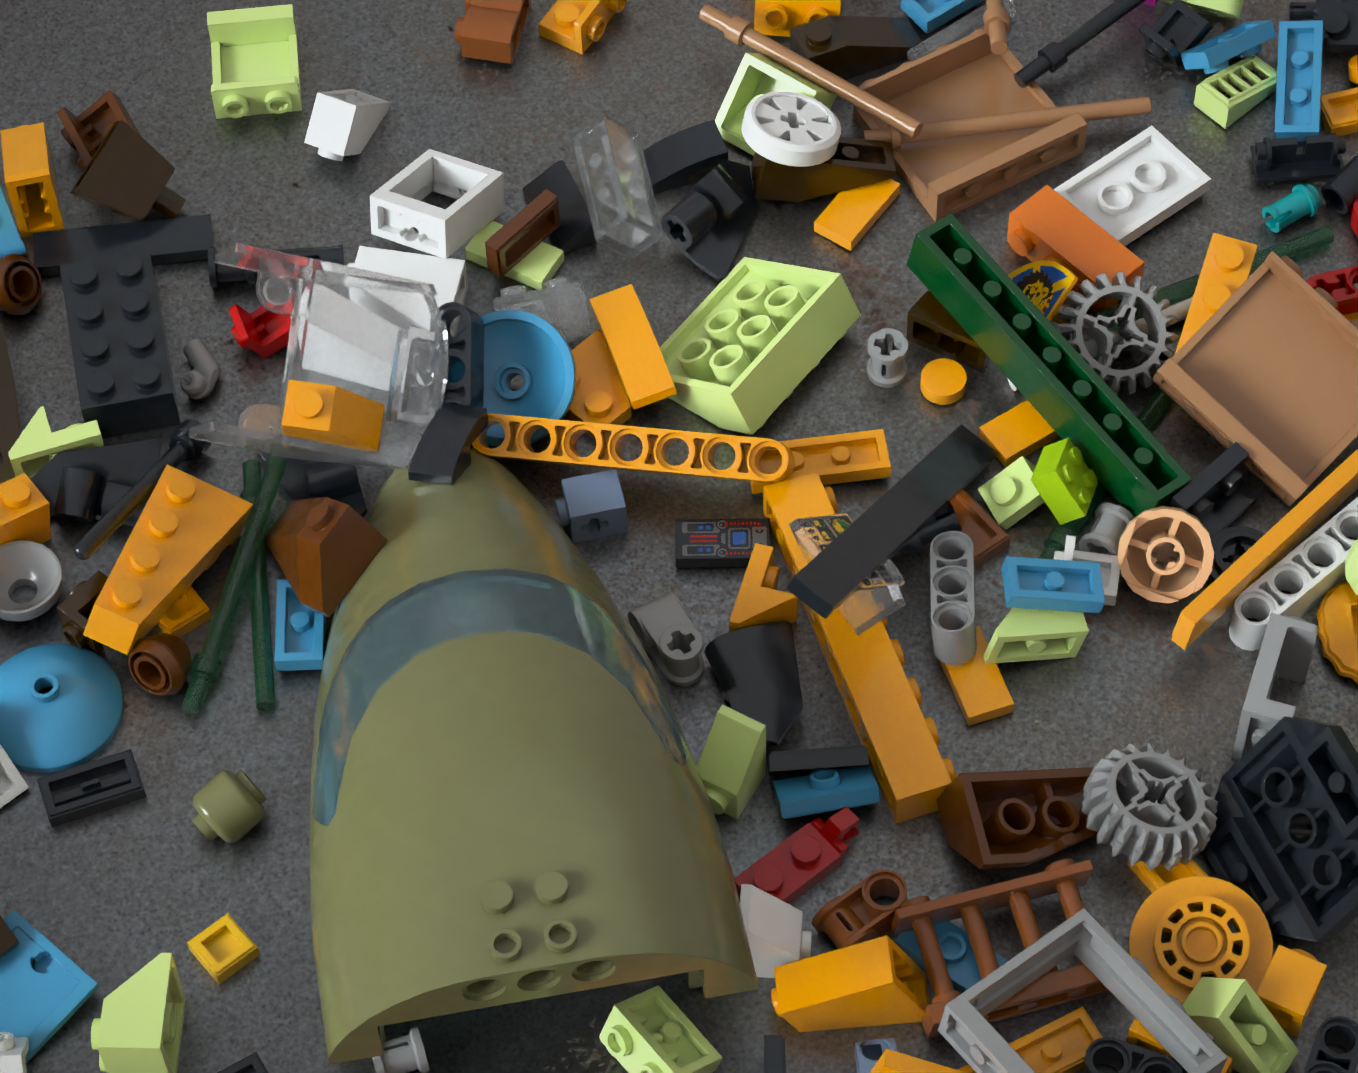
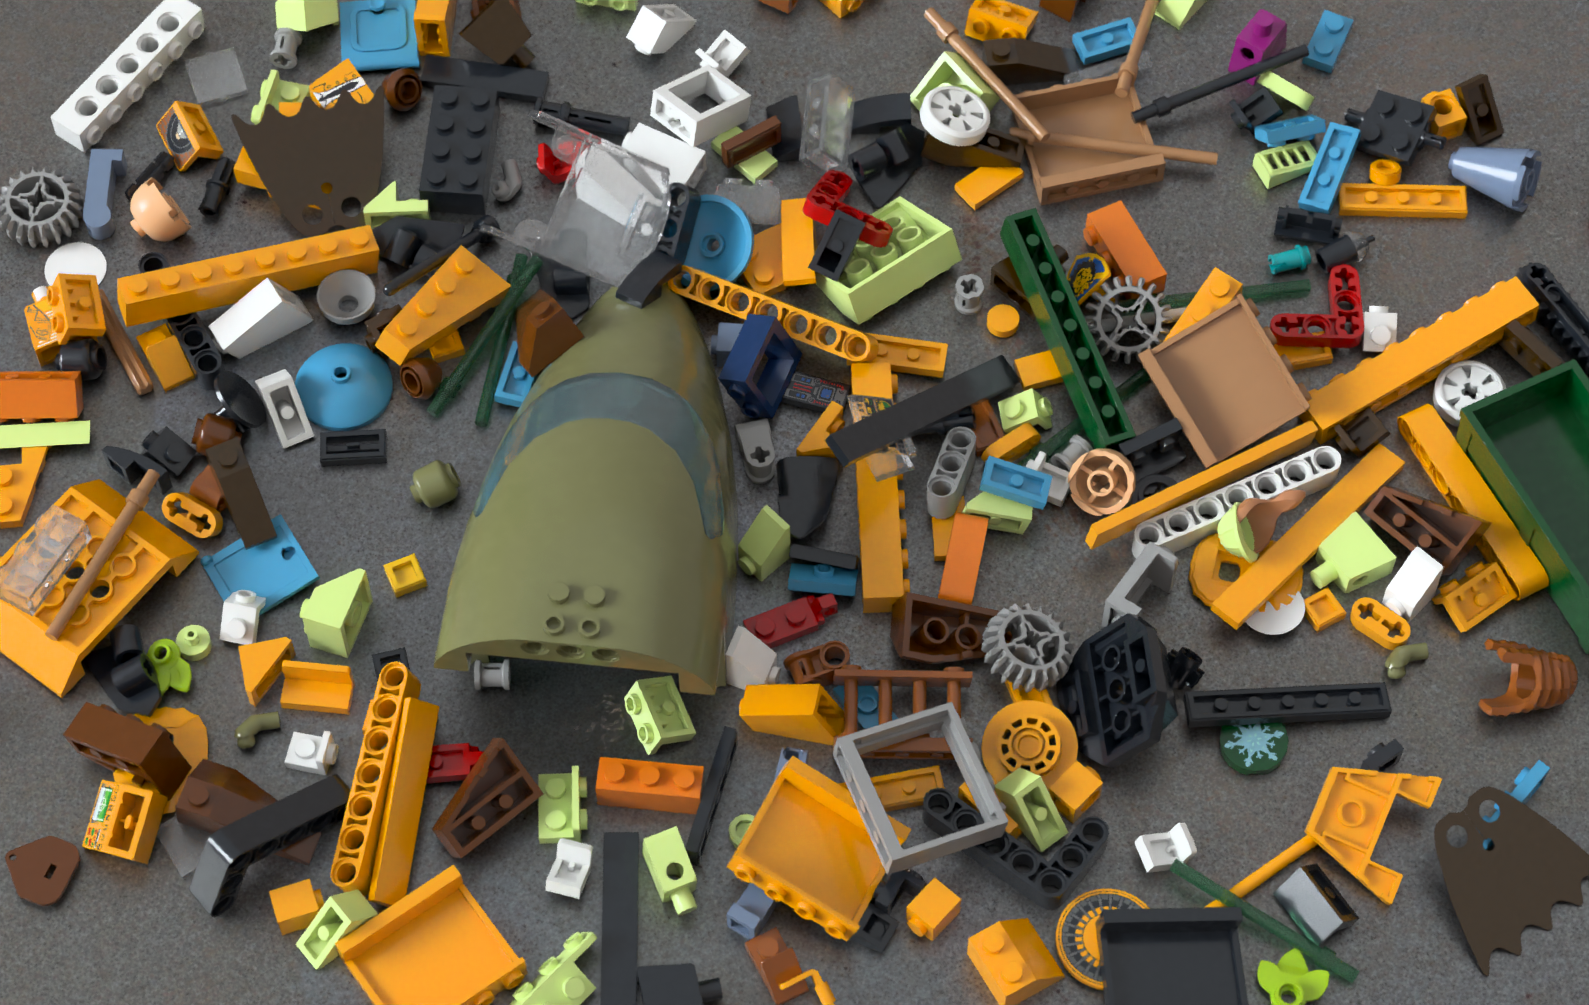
camera: 15 degrees right, 5 degrees up
light orange slope [282,380,385,452] -> none
lime piece [1031,437,1098,525] -> none
white plate [1054,125,1211,246] -> none
none -> white bracket [695,30,750,78]
none -> dark blue window [718,314,802,419]
none -> red beam [802,170,893,248]
none -> black slope [808,209,866,282]
none -> orange beam [938,512,989,605]
none -> light orange beam [981,423,1041,463]

